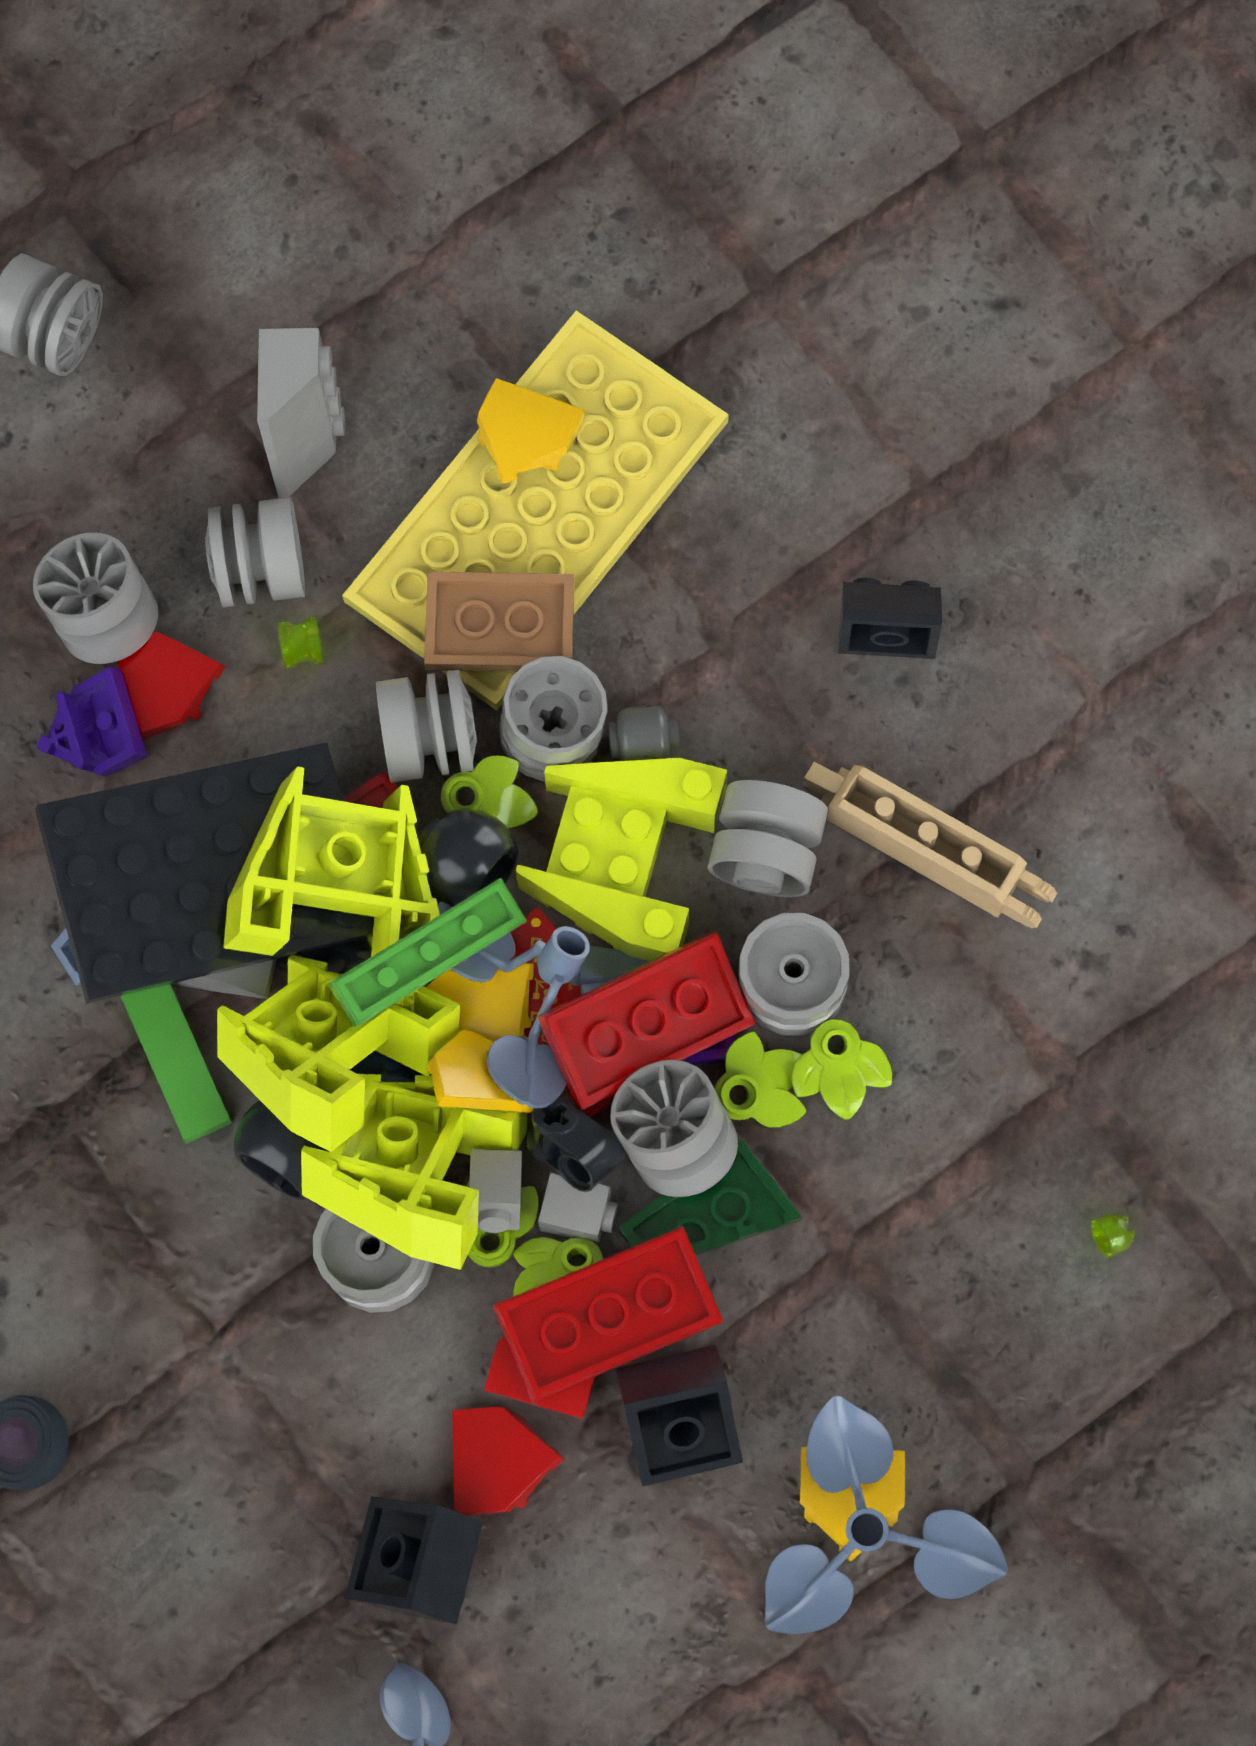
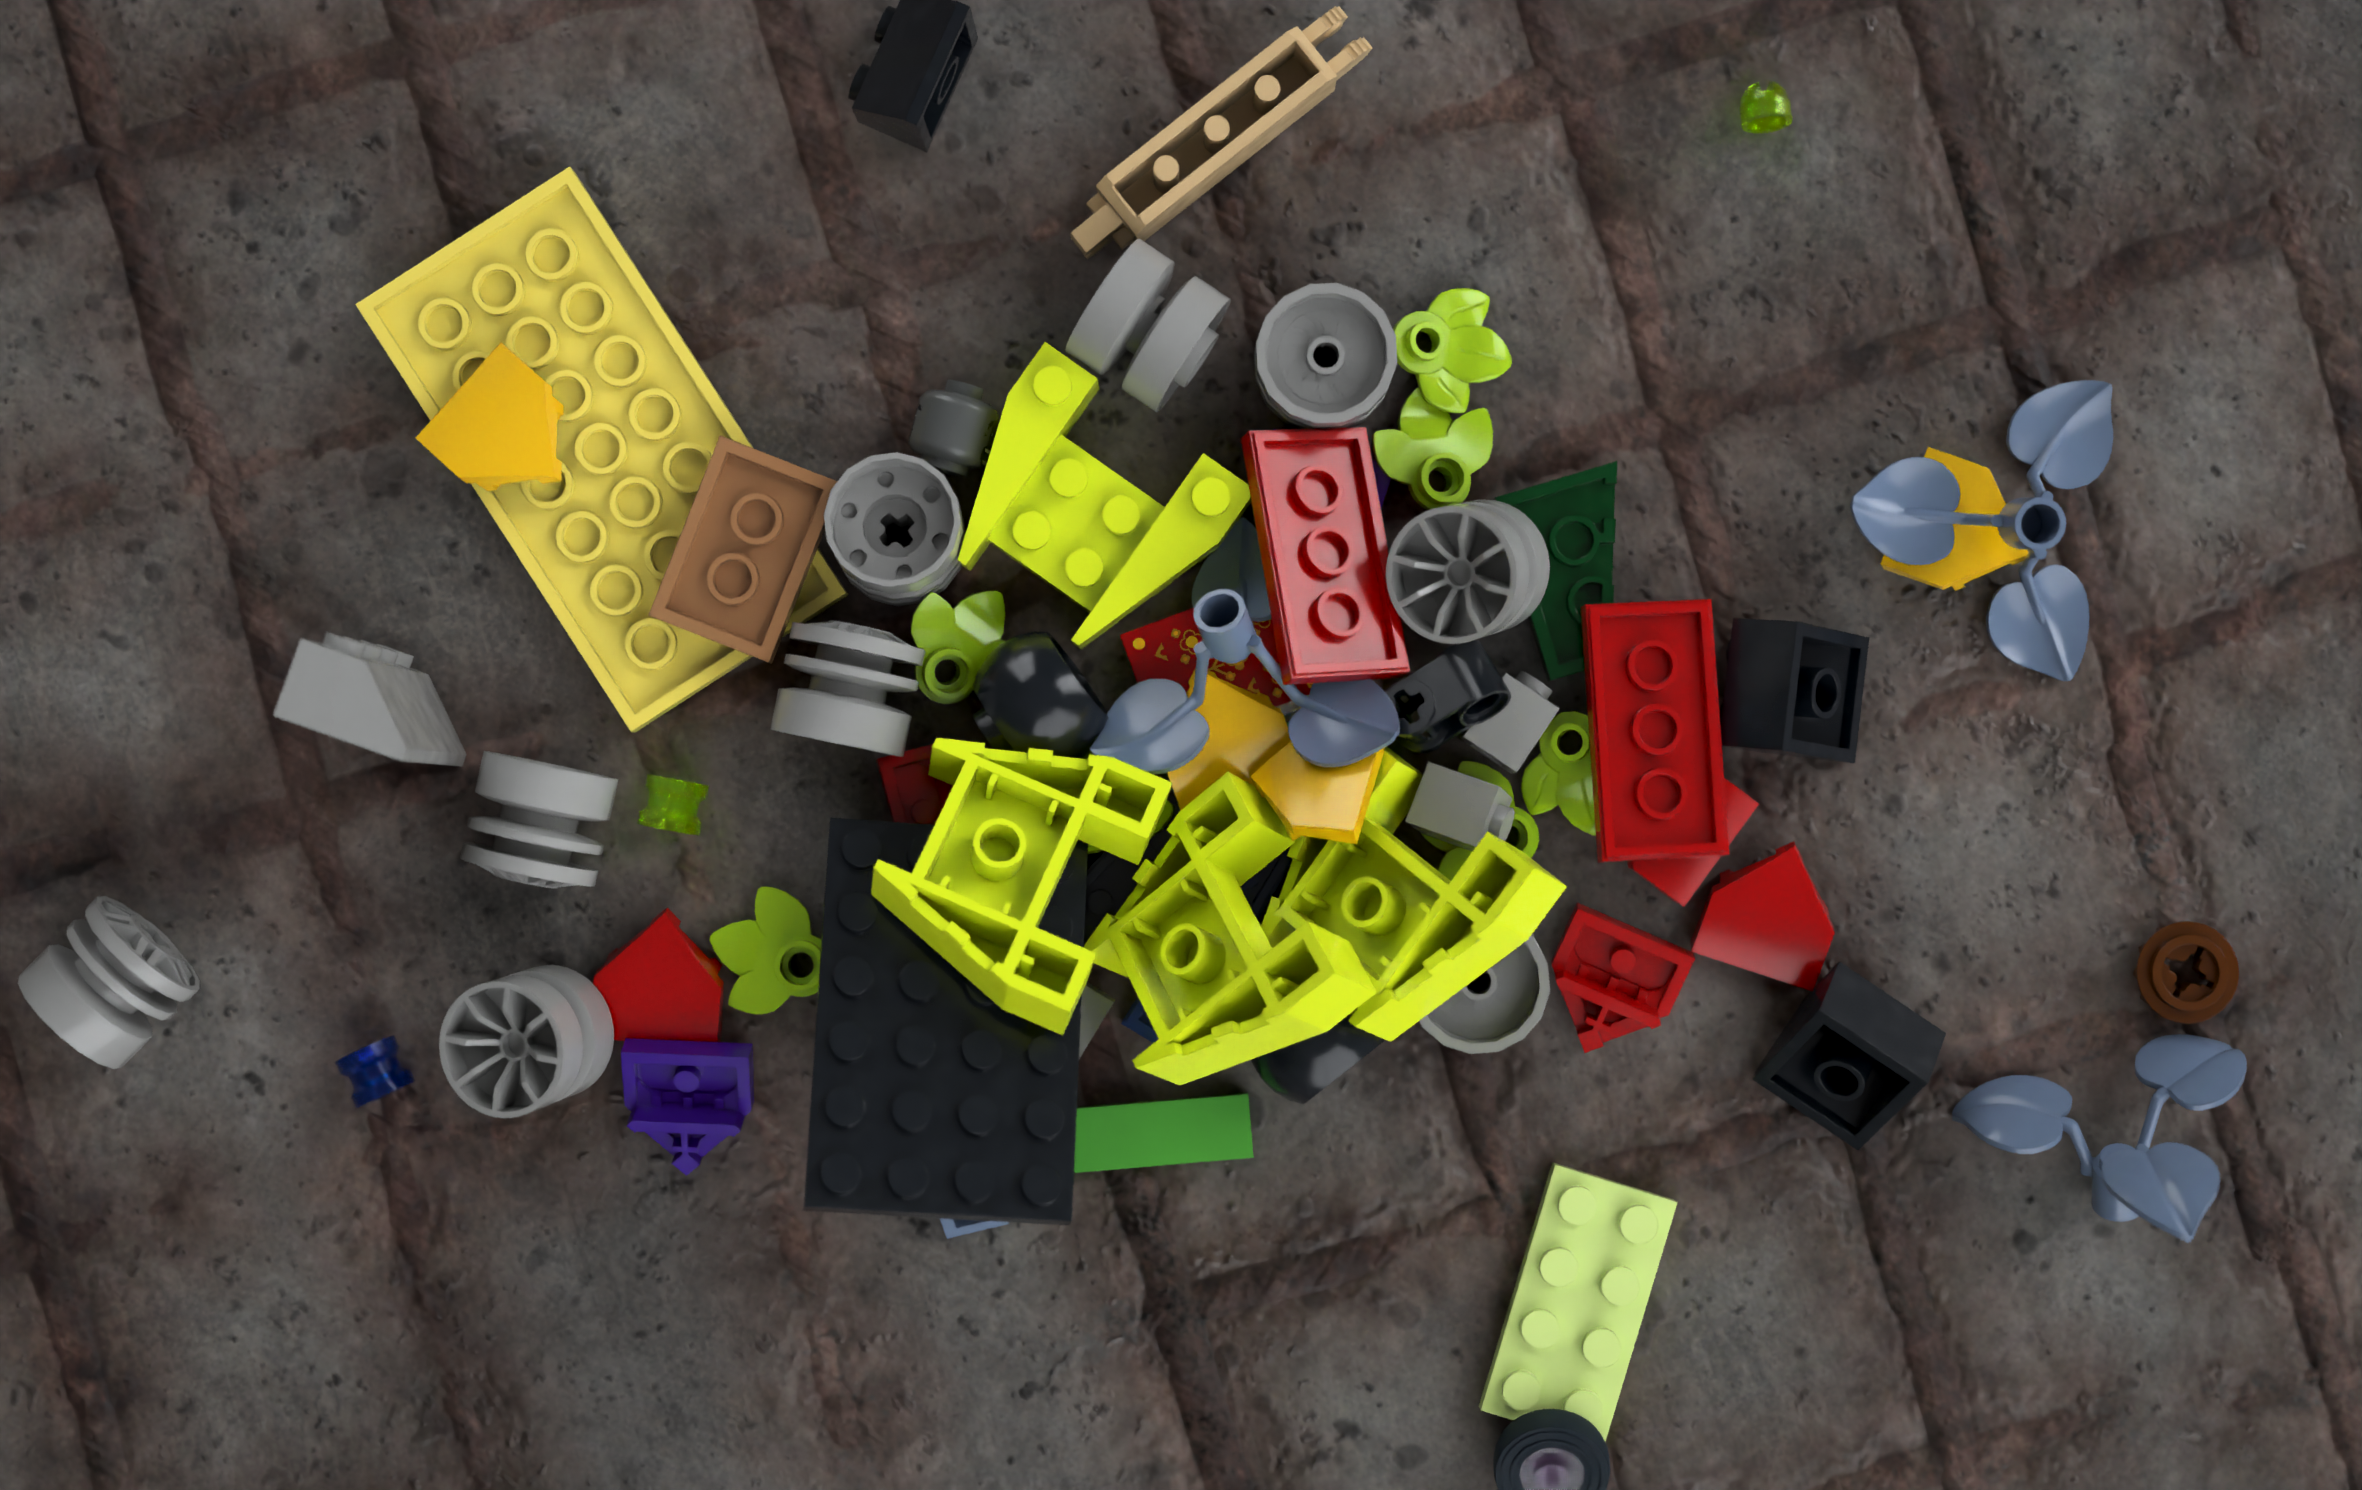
camera: 70 degrees left, 15 degrees up
bright green tile [328,878,527,1028] -> none
none -> clear blue wheel [335,1035,416,1109]
none -> lime plate [709,887,821,1015]
none -> yellowish green plate [1479,1162,1678,1442]
none -> red slope [1551,903,1695,1053]

